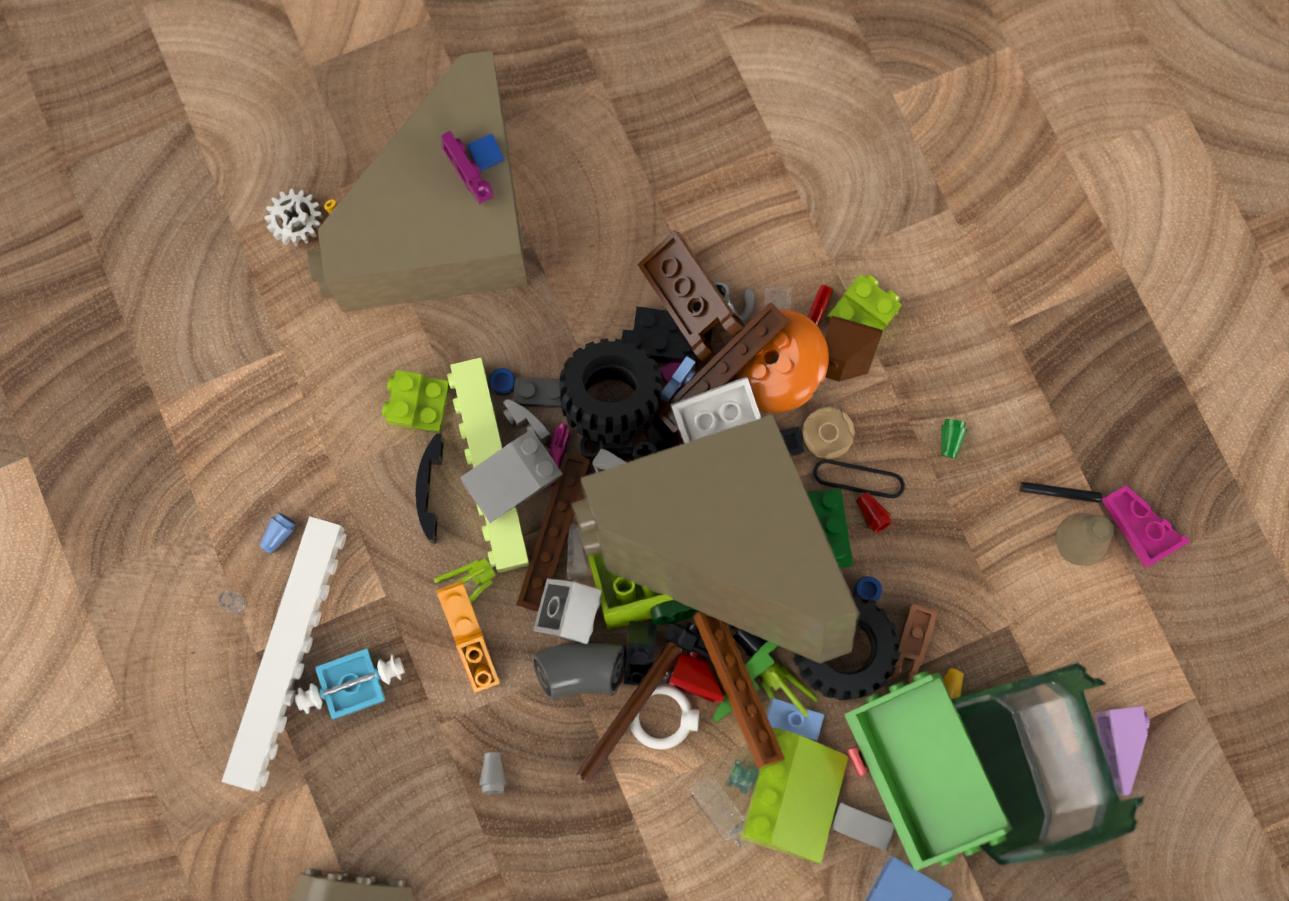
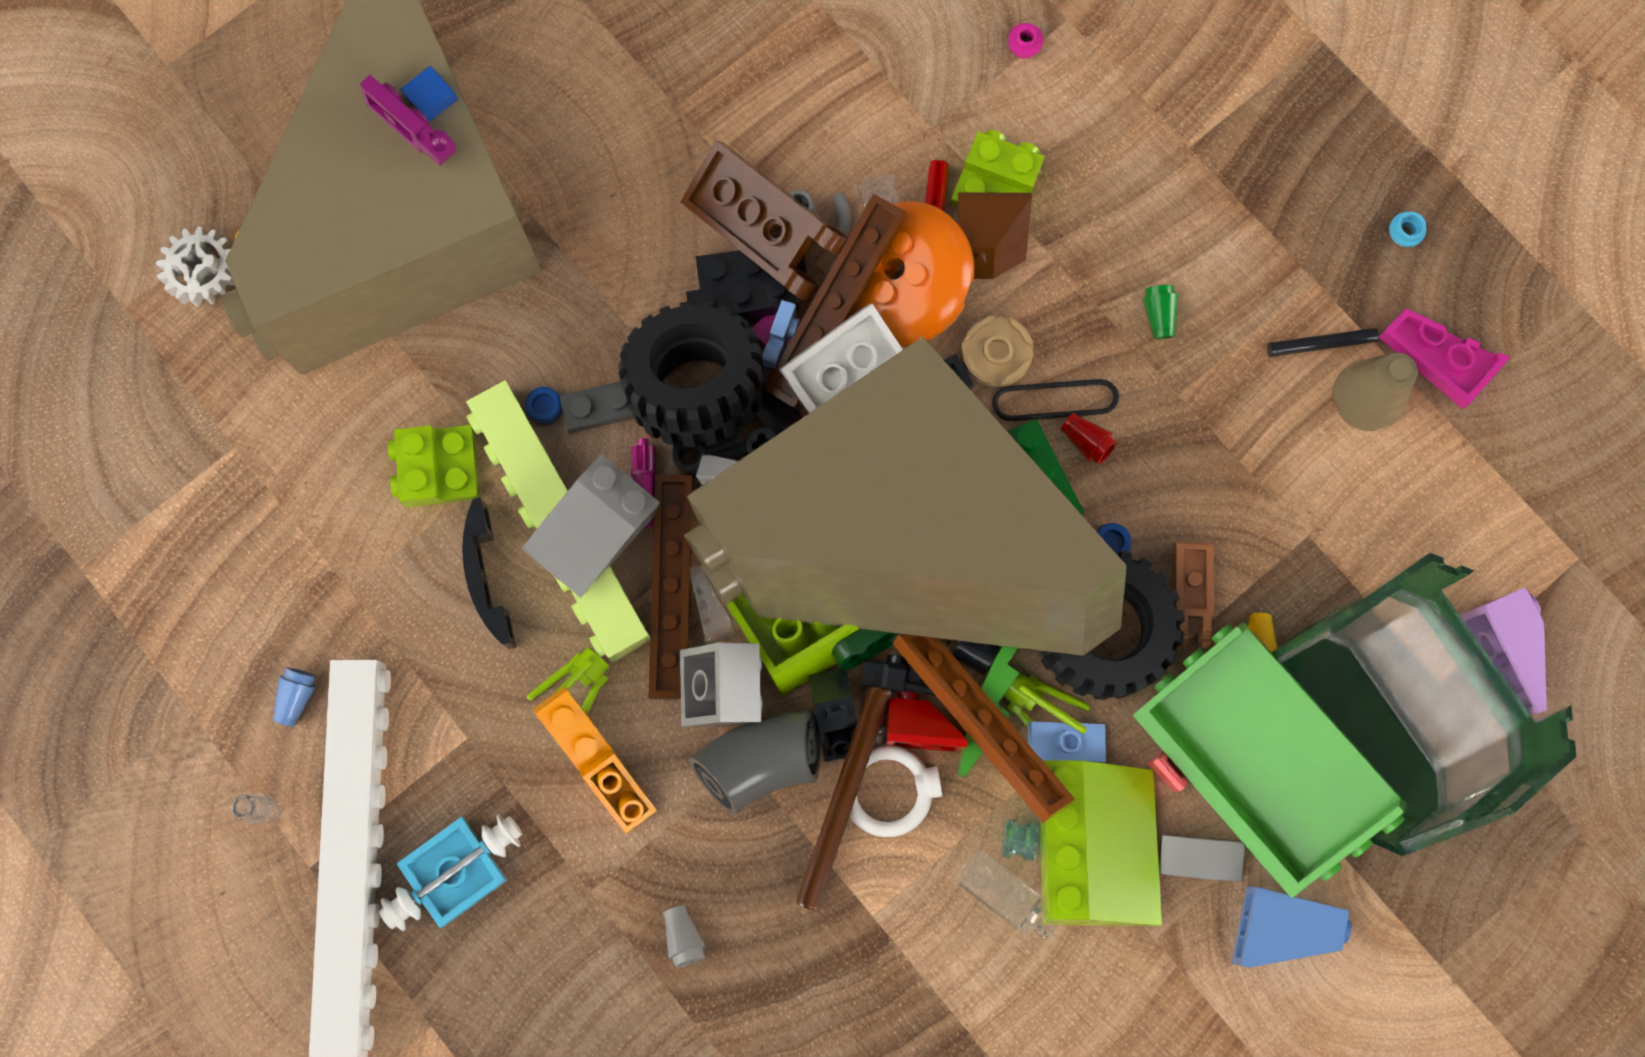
camera: 15 degrees left, 0 degrees up
light grey slope [503,399,551,444] -> none
none -> dark pink plate [1008,23,1043,59]
none -> medium azure plate [1389,212,1427,247]

